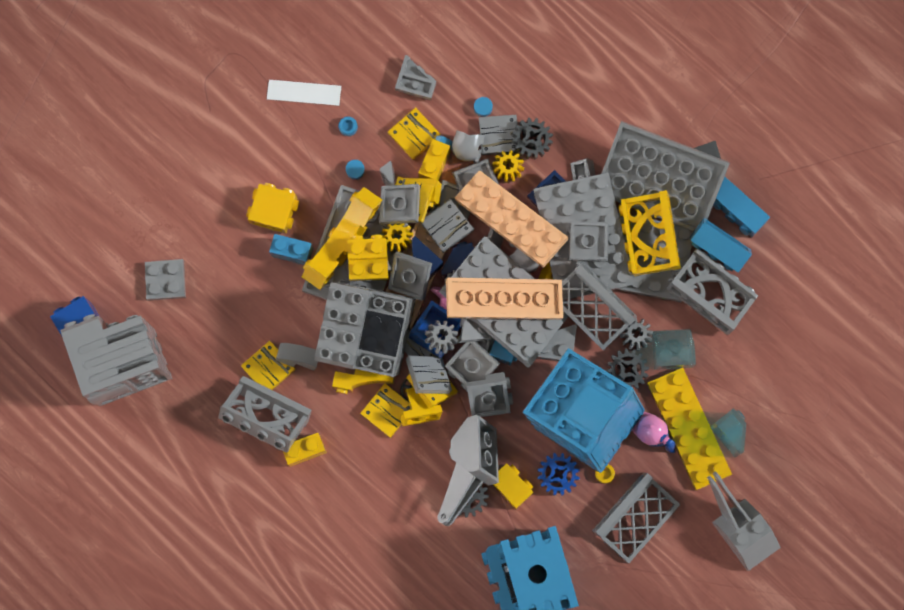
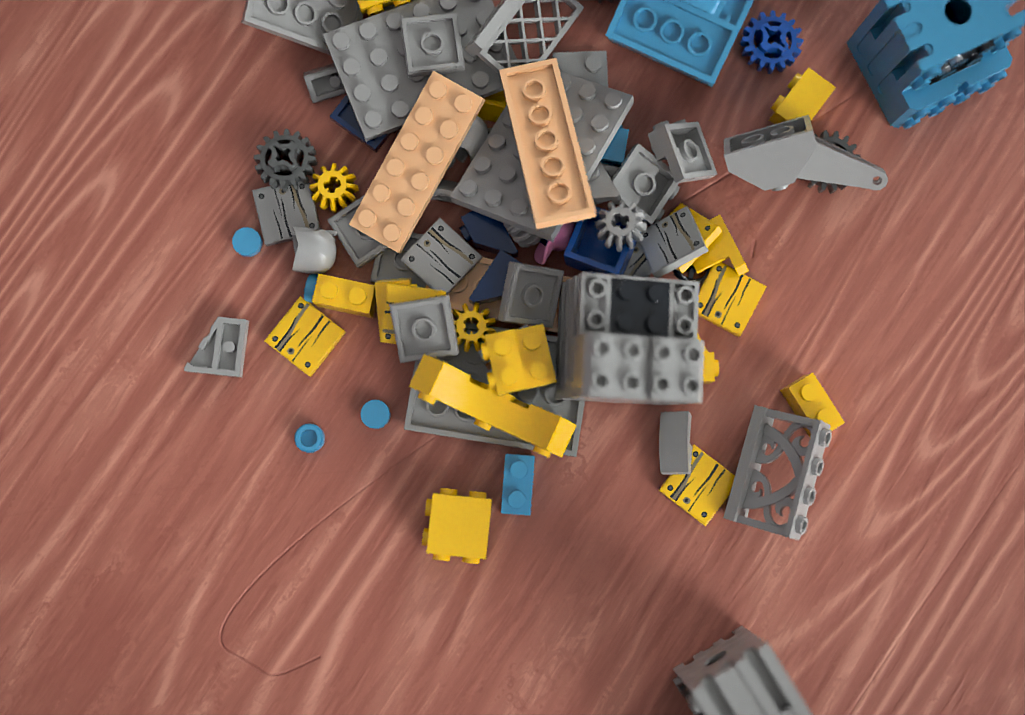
camera: 105 degrees left, 5 degrees up
light grey plate [145,259,186,301] -> none
white sticker [267,80,341,106] -> none
light grey slope [380,161,396,186] -> none

